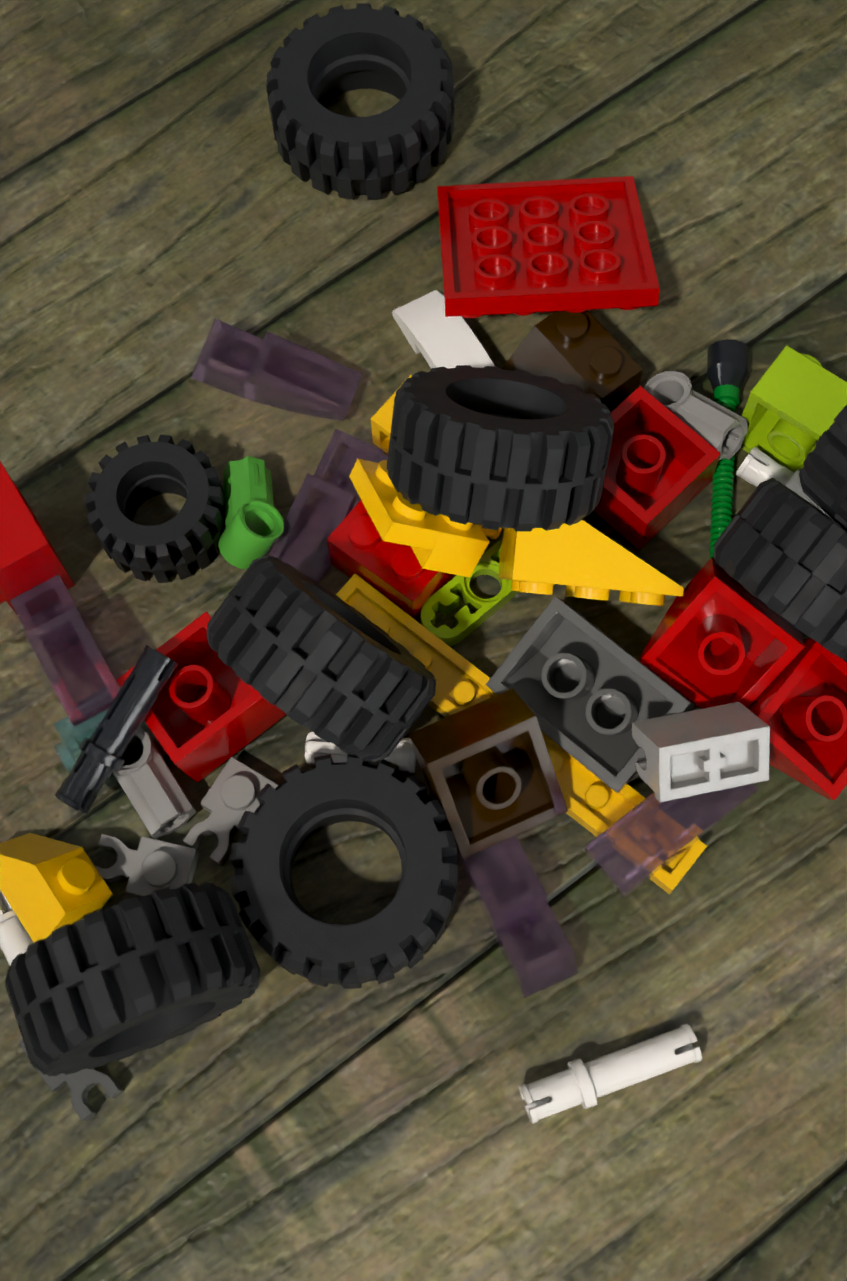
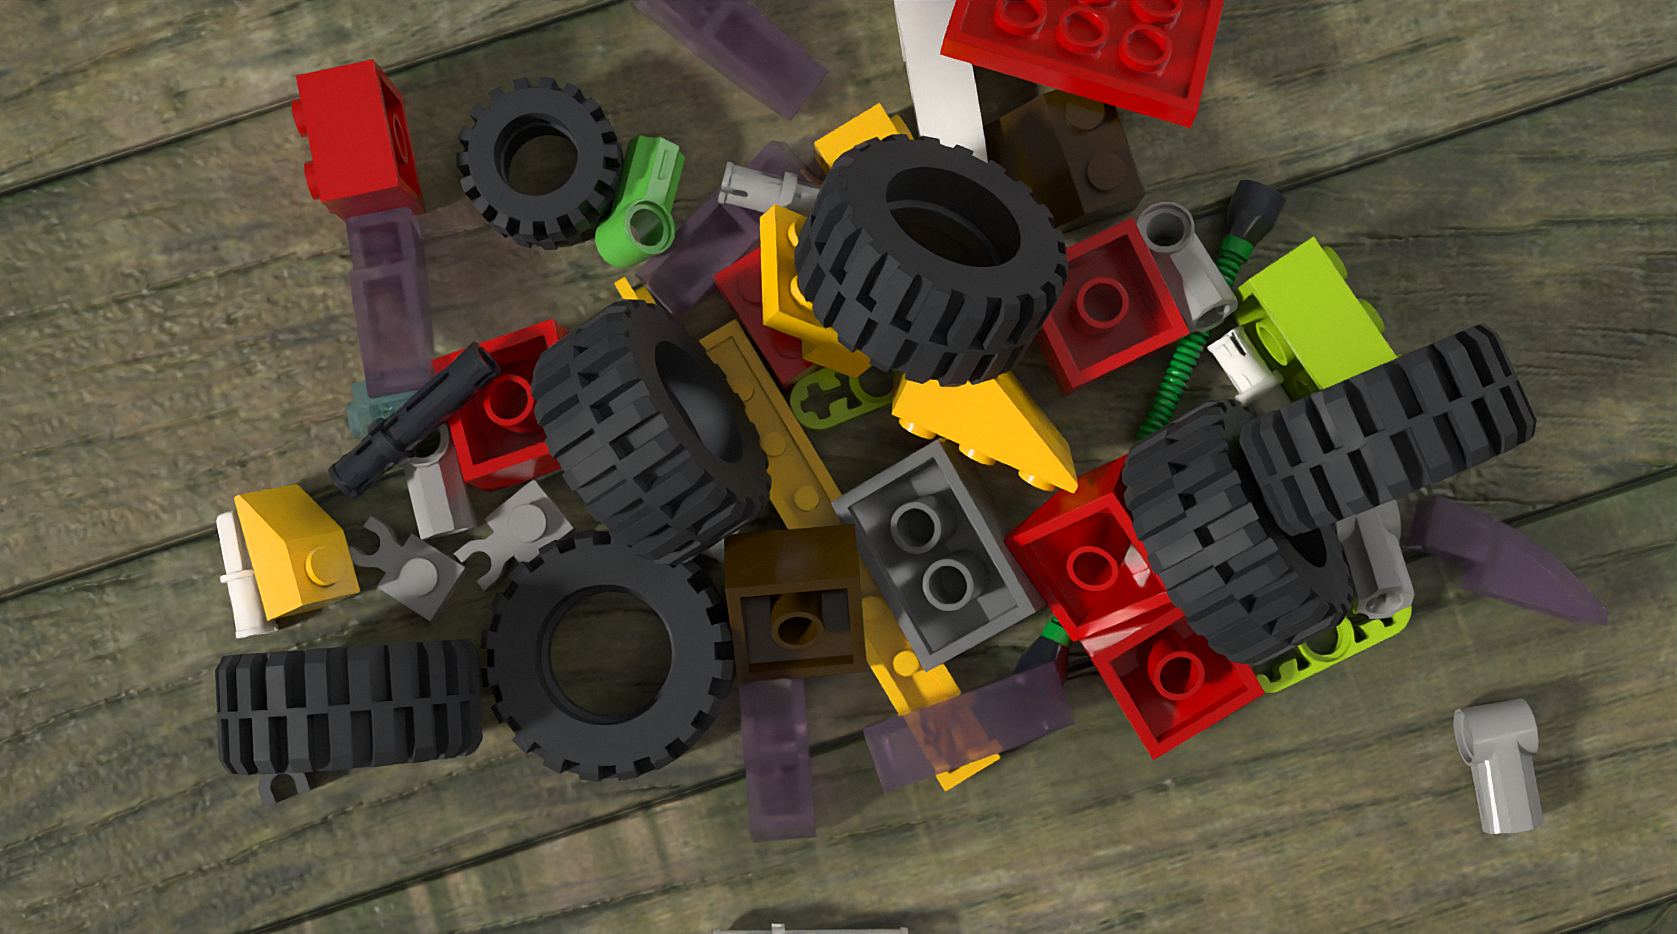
camera: 15 degrees right, 15 degrees up
light grey hinge [632,702,770,802] -> none
none -> light grey pin [718,161,821,217]

